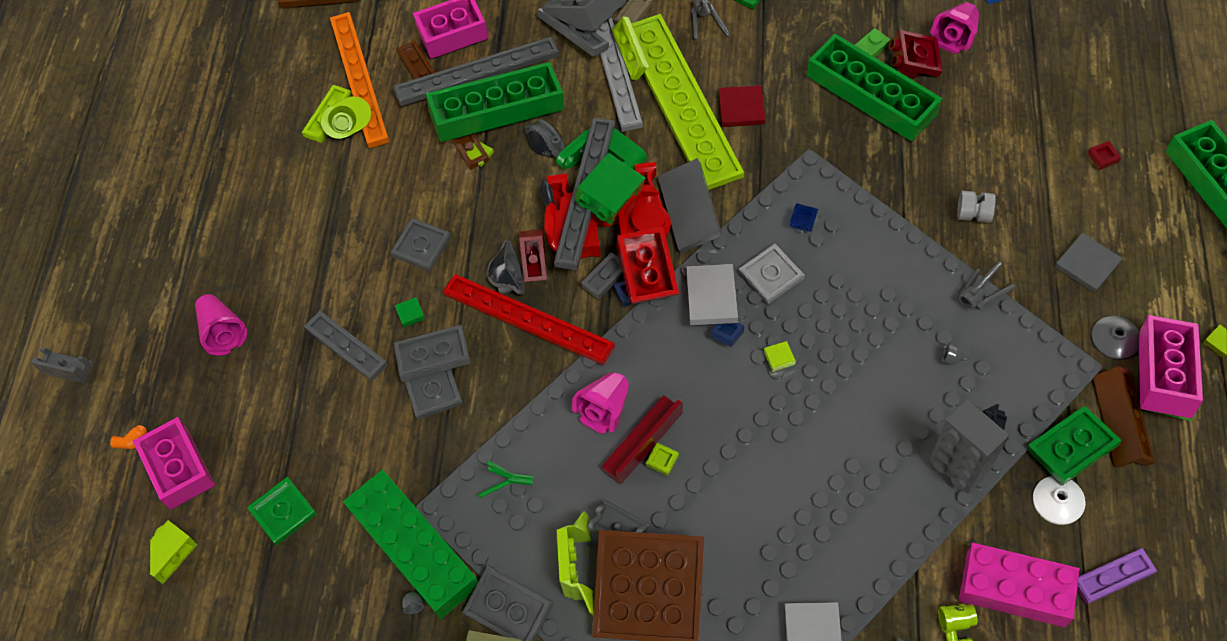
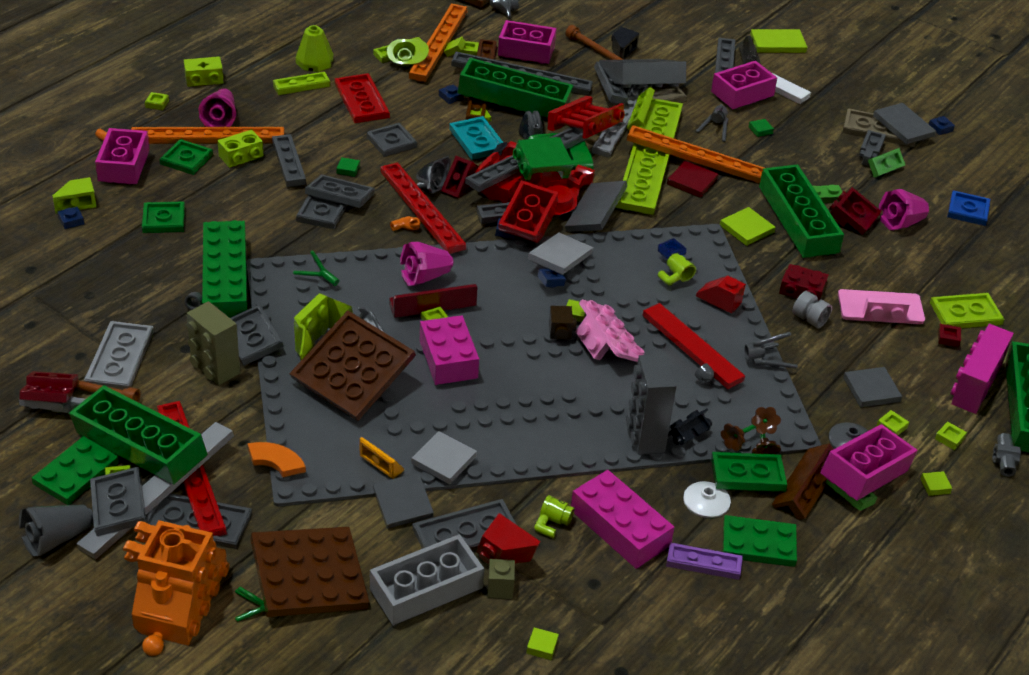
camera: 25 degrees right, 20 degrees down
dark grey hinge [31,347,94,383] -> none
light grey tile [739,244,805,304] -> none
none -> dark blue plate [58,207,84,229]
none -> orange tile [131,127,284,144]
none -> lime tile [145,92,169,110]
none -> green tile [159,139,214,175]
none -> lime brick [184,57,224,87]
none -> lime brick [217,130,264,168]
none -> lime tile [273,72,330,95]
none -> lime cone [296,25,333,72]
none -> red tile [334,73,390,123]
none -> orange arm [390,216,421,231]
none -> dark pink brick [420,315,479,385]
none -> dark blue plate [439,84,464,104]
none -> lime tile [444,37,465,57]
none -> teal plate [449,116,503,160]
none -> lime tile [460,41,479,56]
none -> red fence [547,96,625,139]
none -> dark brown brick [549,306,577,339]
none -> bright pink bracket [575,299,644,362]
none -> orange tile [627,125,764,183]
none -> red tile [643,303,745,389]
none -> lime piece [657,253,696,286]
none -> red slope [696,275,746,314]
none -> lime tile [720,207,776,246]
none -> reddish brown plant [721,407,781,455]
none -> green plate [722,515,797,567]
none -> dark red plate [779,264,829,301]
none -> bright pink bracket [838,289,925,324]
none -> lime plate [876,410,909,435]
none -> lime tile [930,293,1005,328]
none -> lime tile [935,421,967,450]
none -> dark pink brick [950,324,1014,414]

